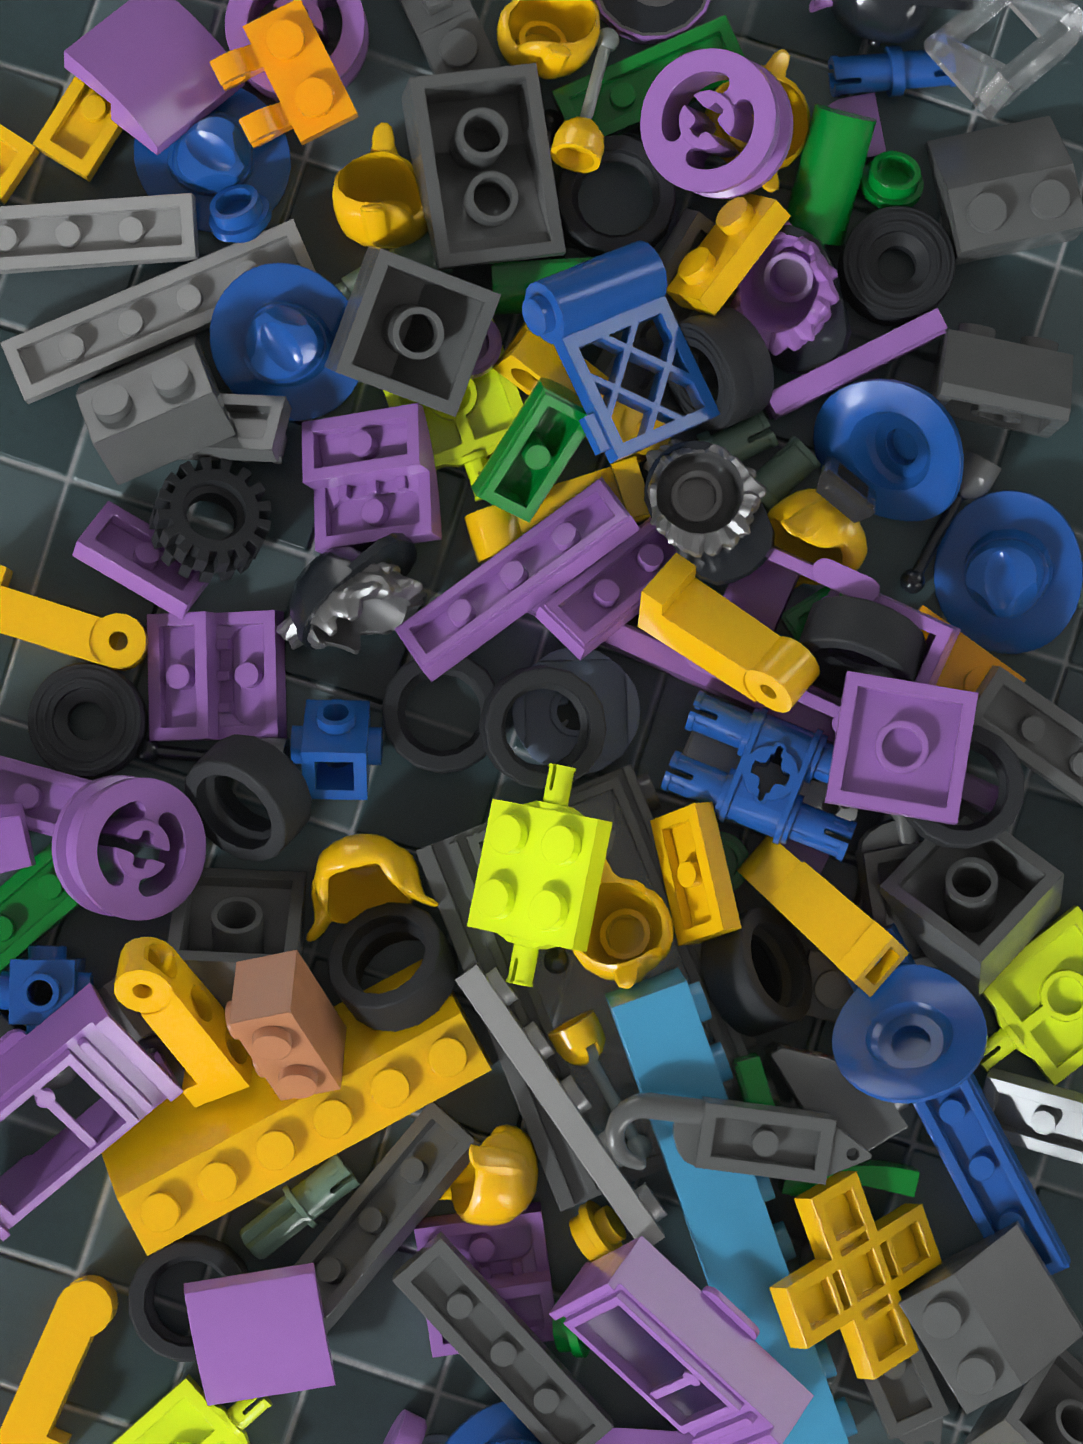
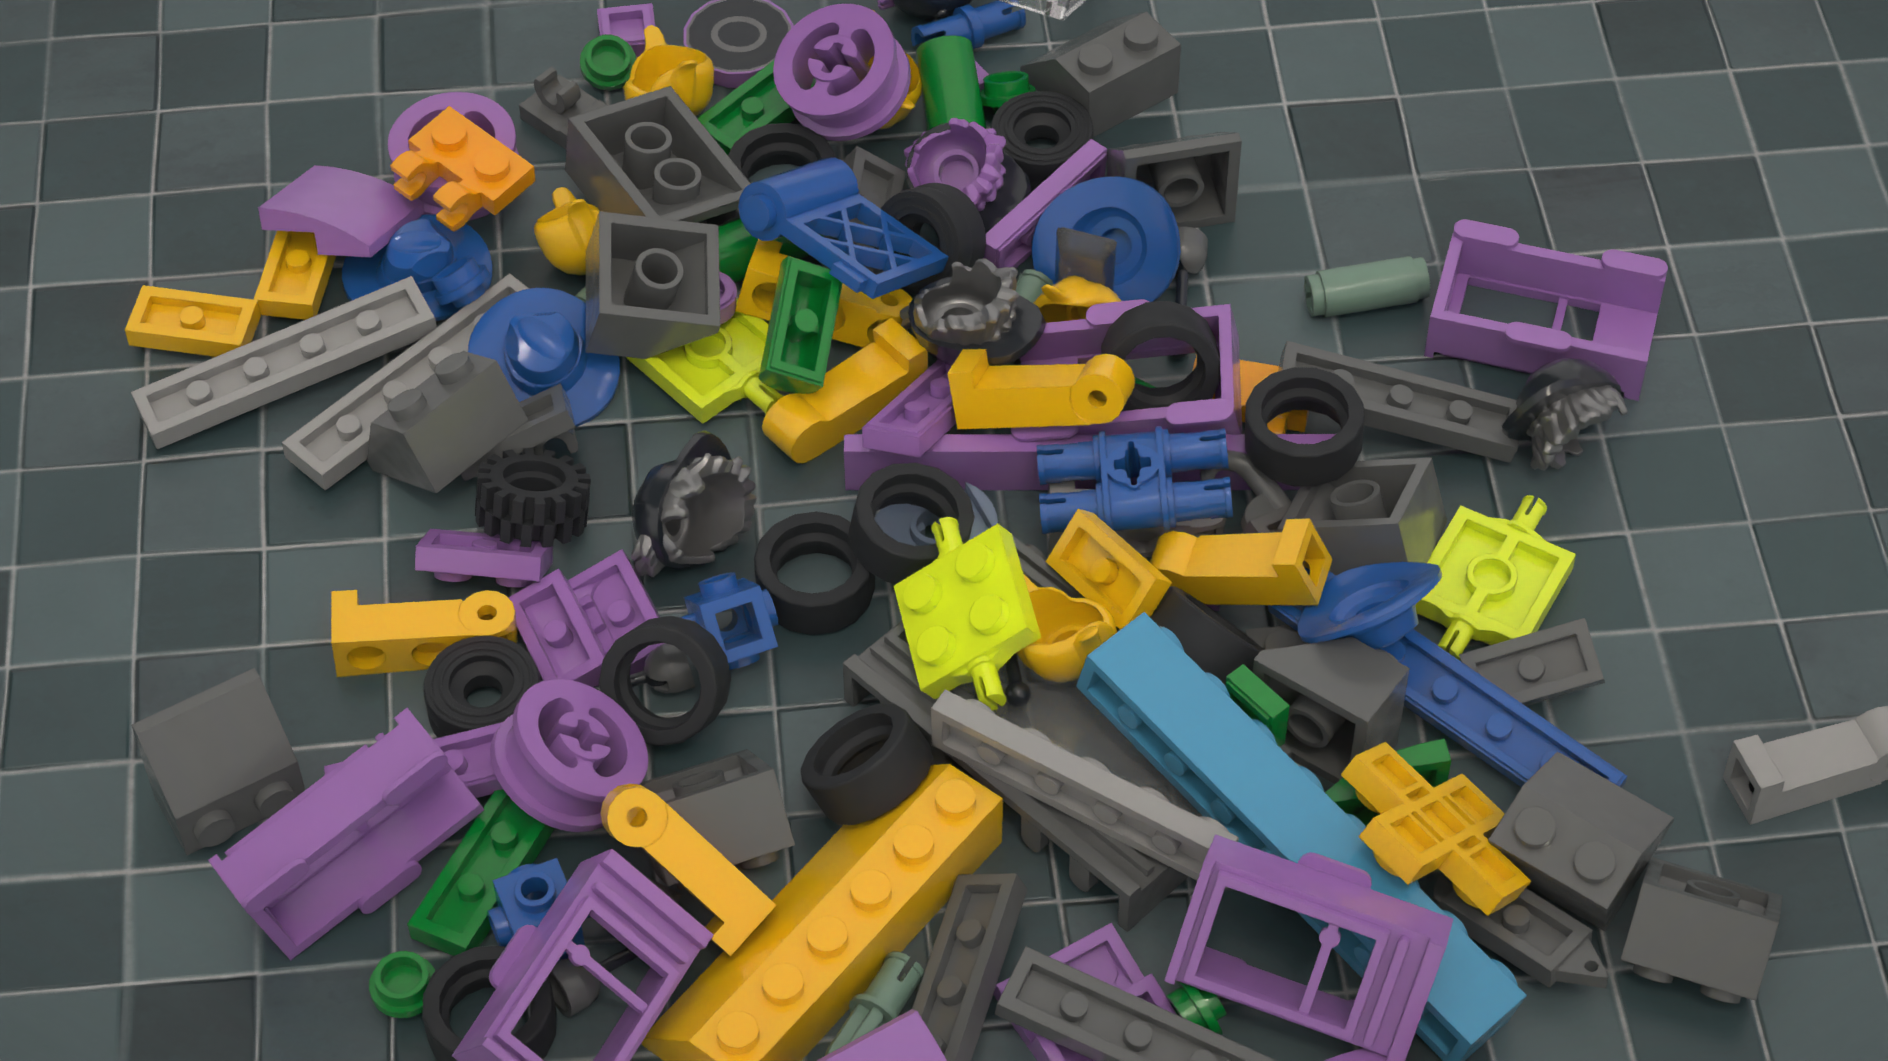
camera: 25 degrees left, 35 degrees down
nougat brick [225,950,347,1101] -> none
medium lavender slope [302,403,442,554] -> none
yellow hair [306,834,439,942] -> none
medium lavender tile [395,477,640,682] -> none
yellow hair [439,1124,539,1226] -> none
hinge [548,1010,652,1159] -> none
yellow hinge [550,27,619,173] -> none
yellow plate [569,1200,626,1262] -> none
dark grey plate [605,1092,872,1185] -> none
yellow plate [666,193,791,316] -> none
medium lavender plate [824,671,979,825] -> none
blue hat [934,490,1083,654] -> none

